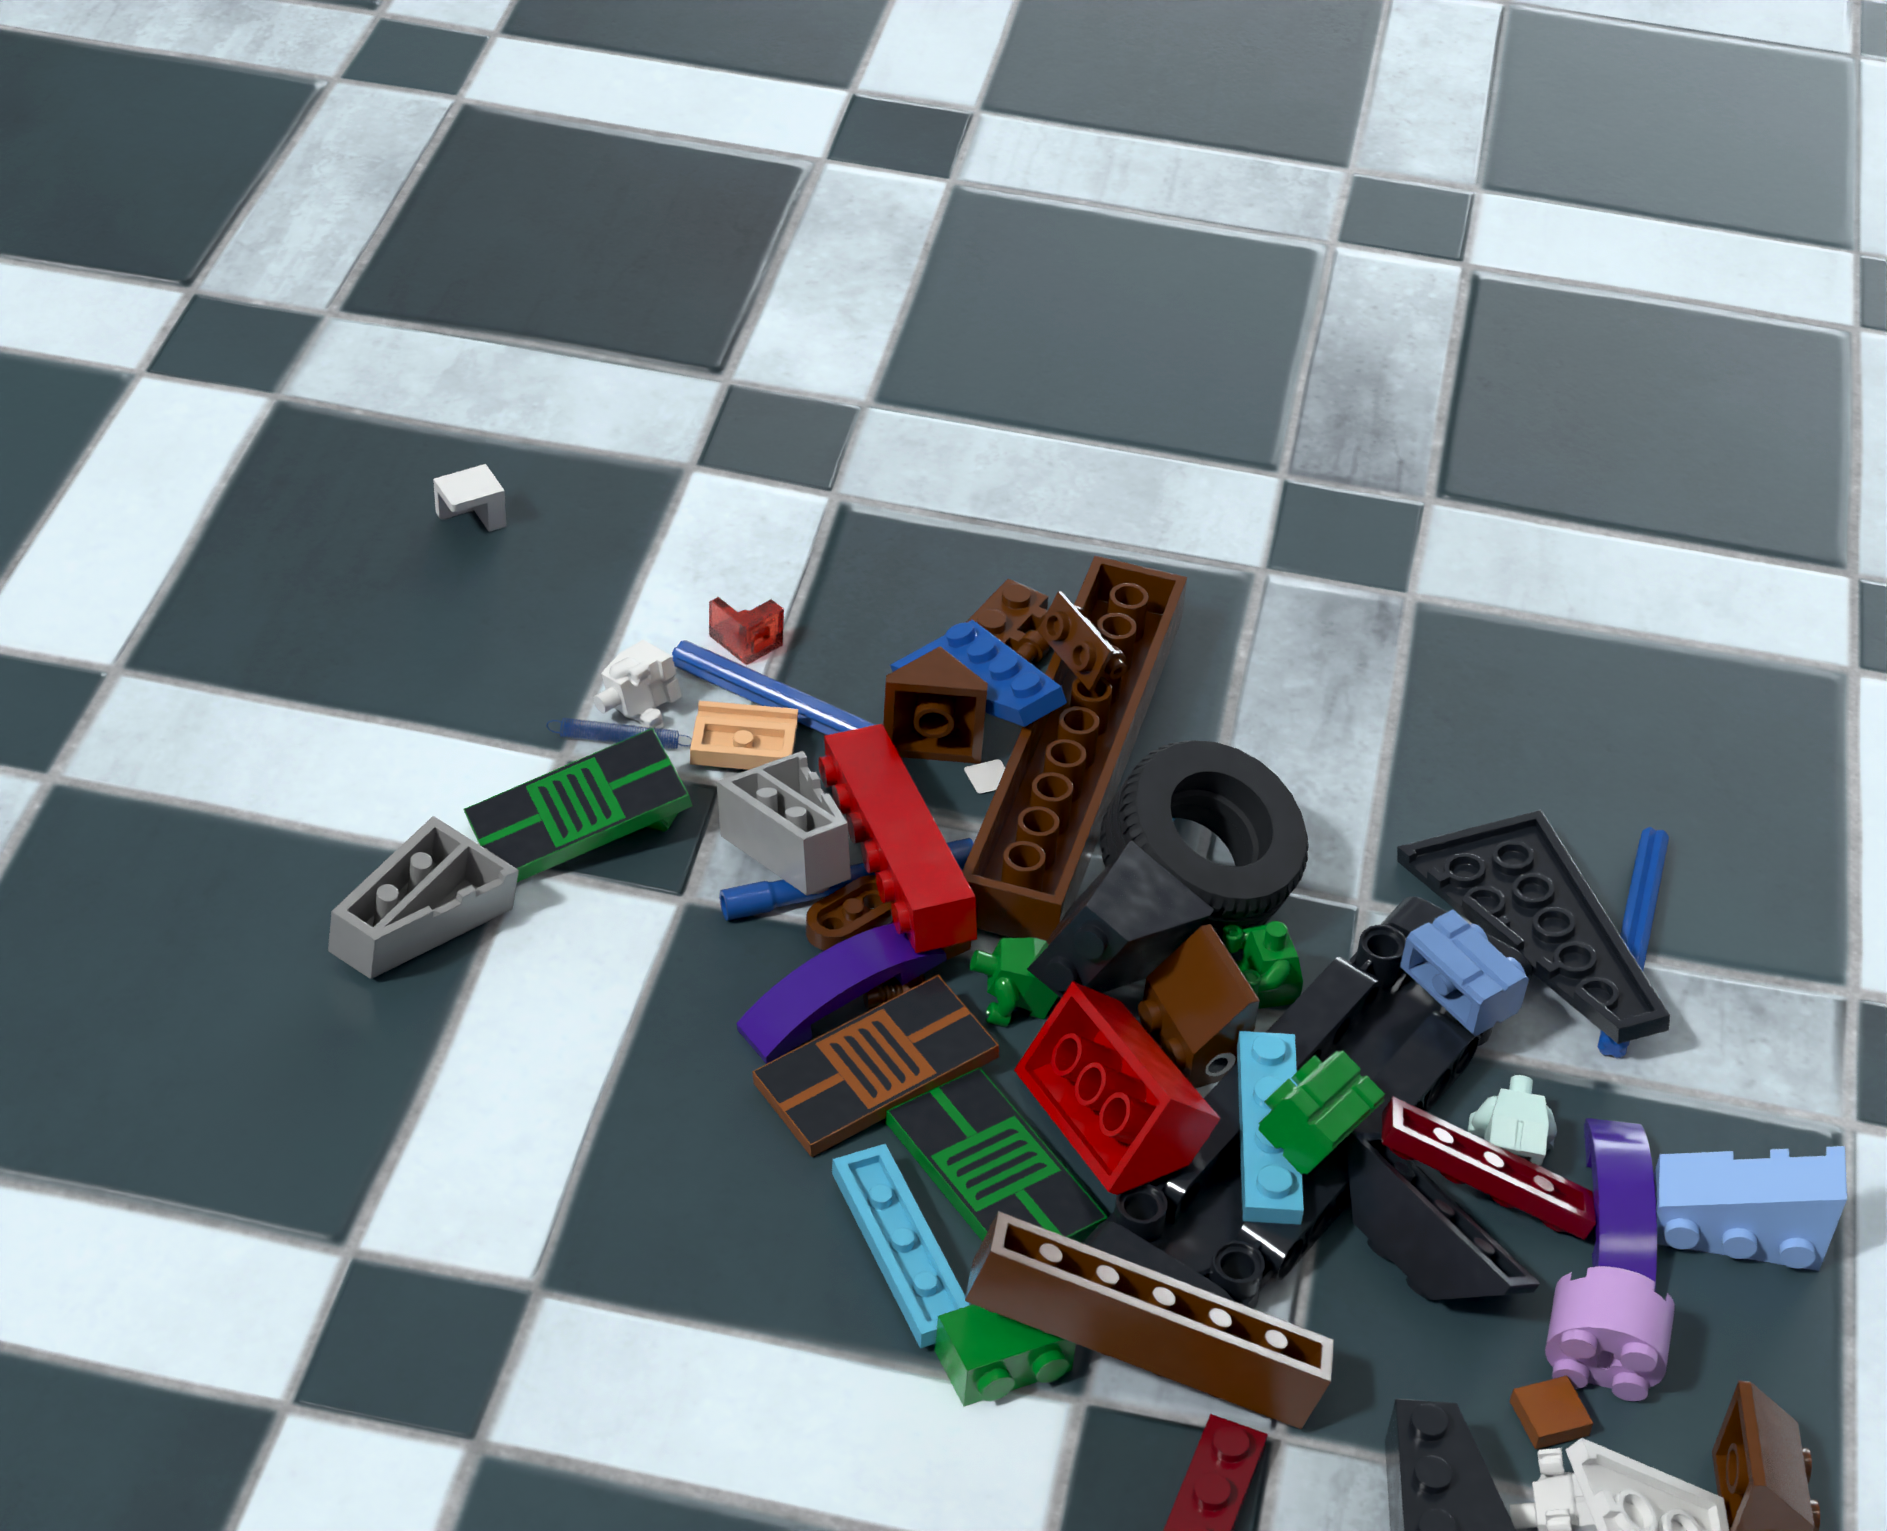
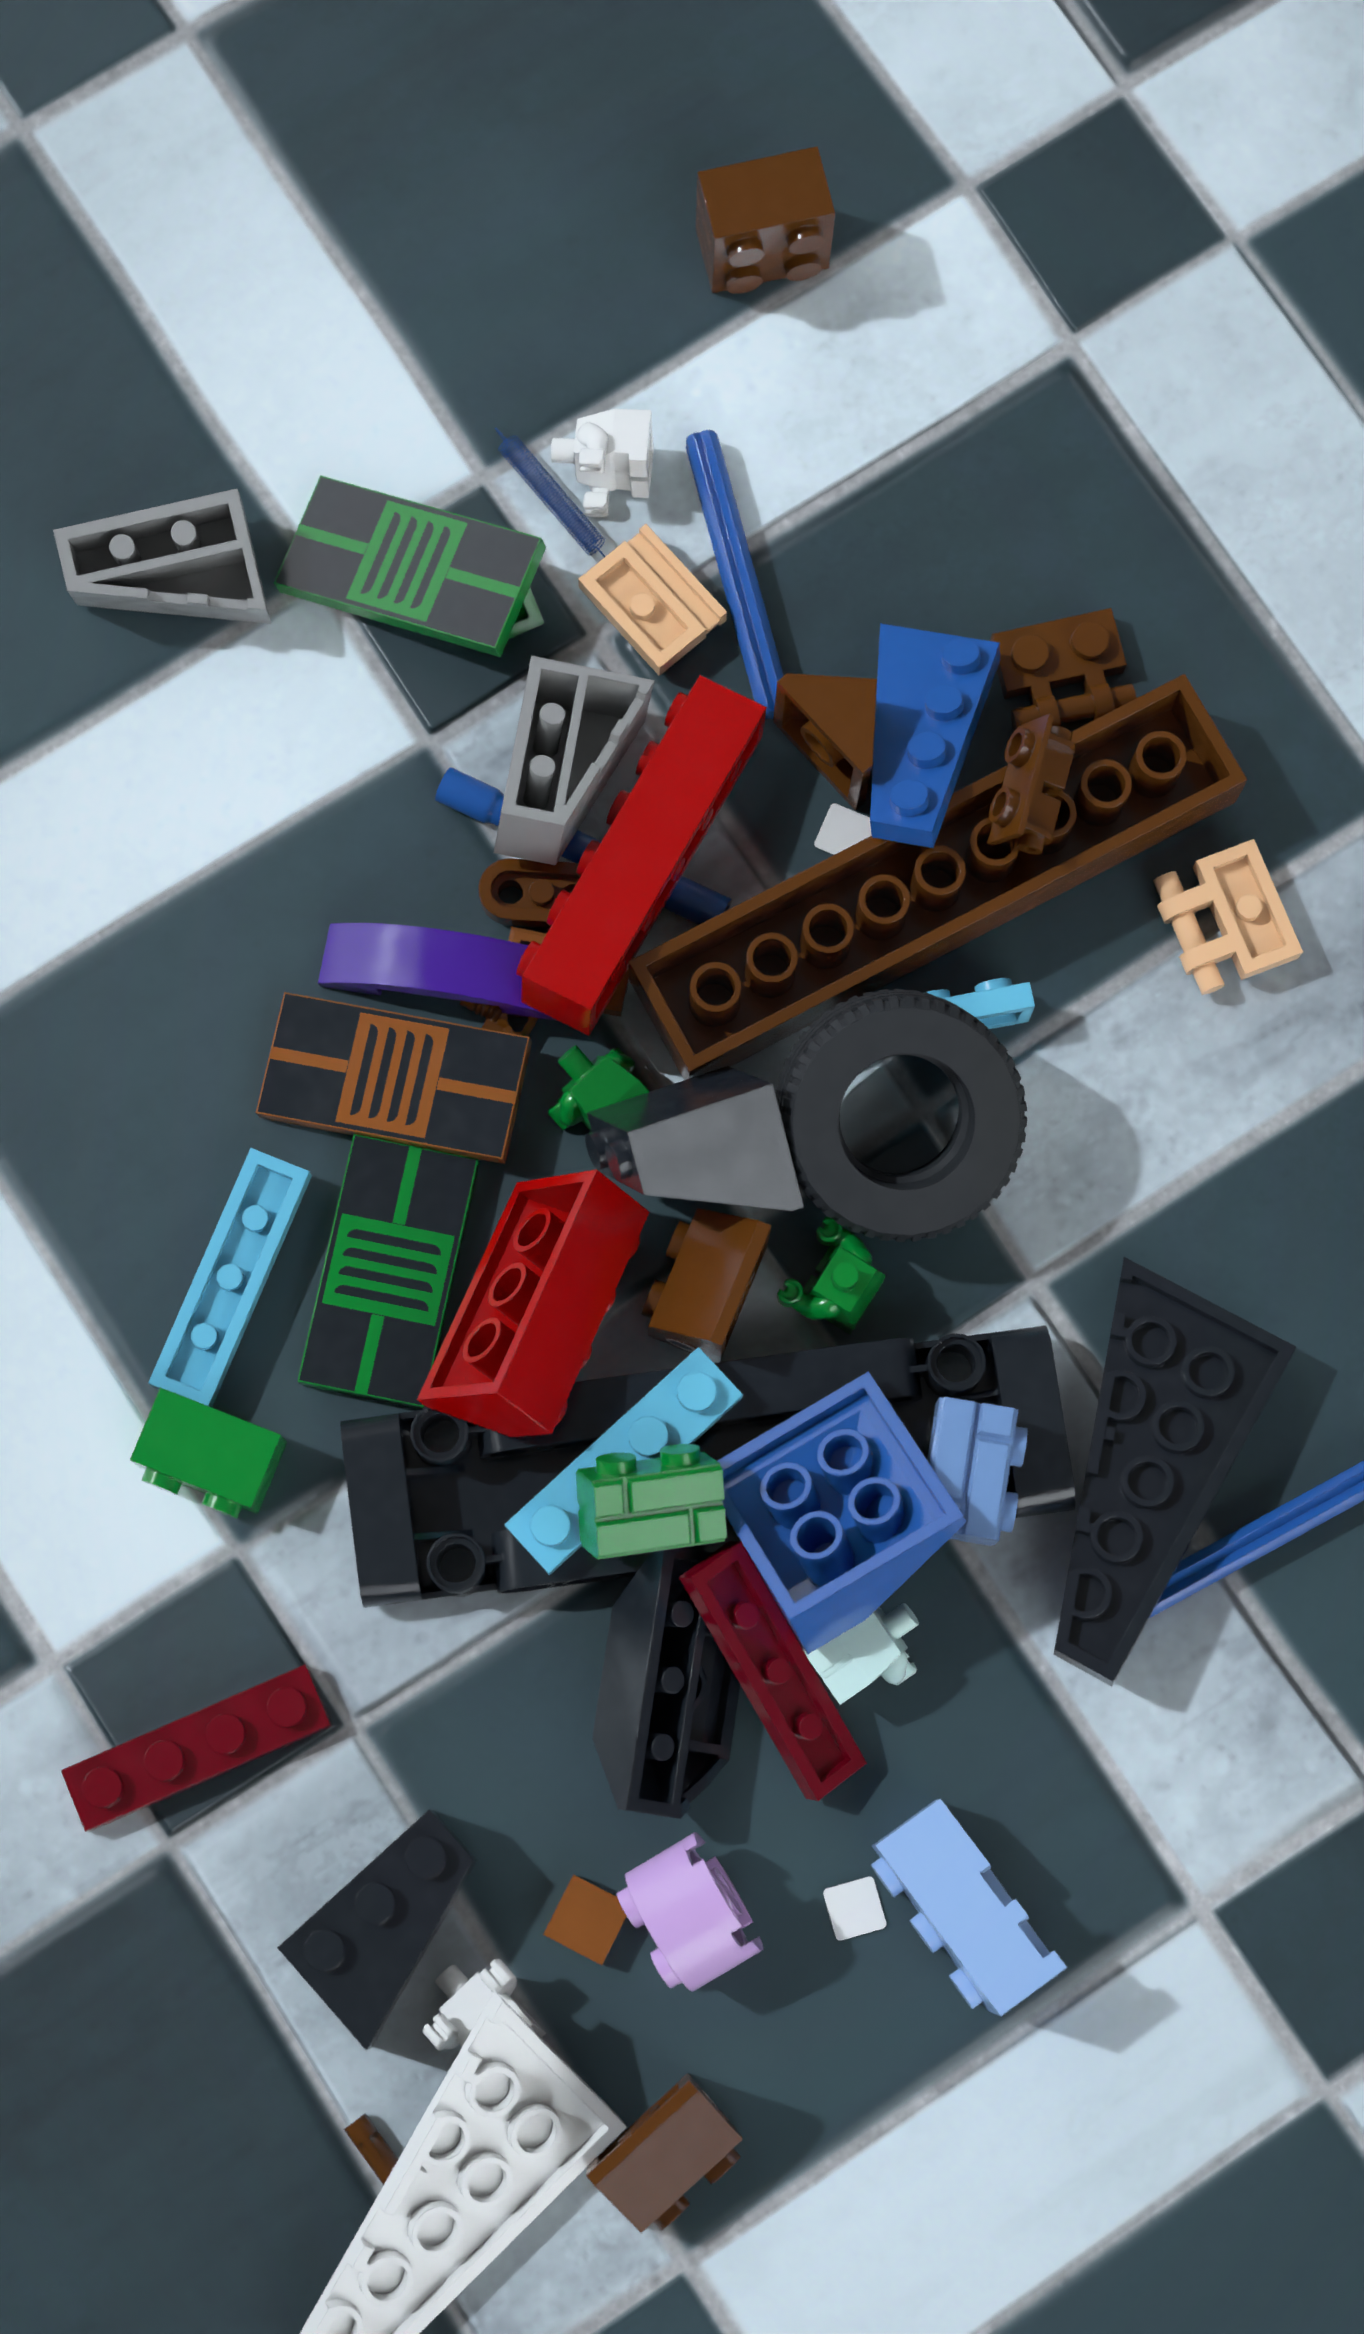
camera: 45 degrees right, 35 degrees up
white panel [433,464,506,532] -> none
clear red panel [709,597,784,665] -> none
reddish brown brick [965,1211,1334,1429] -> none
dark purple slope [1584,1118,1657,1292] -> none
none -> reddish brown brick [696,146,835,294]
none -> blue slope [718,1371,966,1654]
none -> white sticker [823,1877,886,1941]
none -> light nougat plate [1153,839,1303,995]

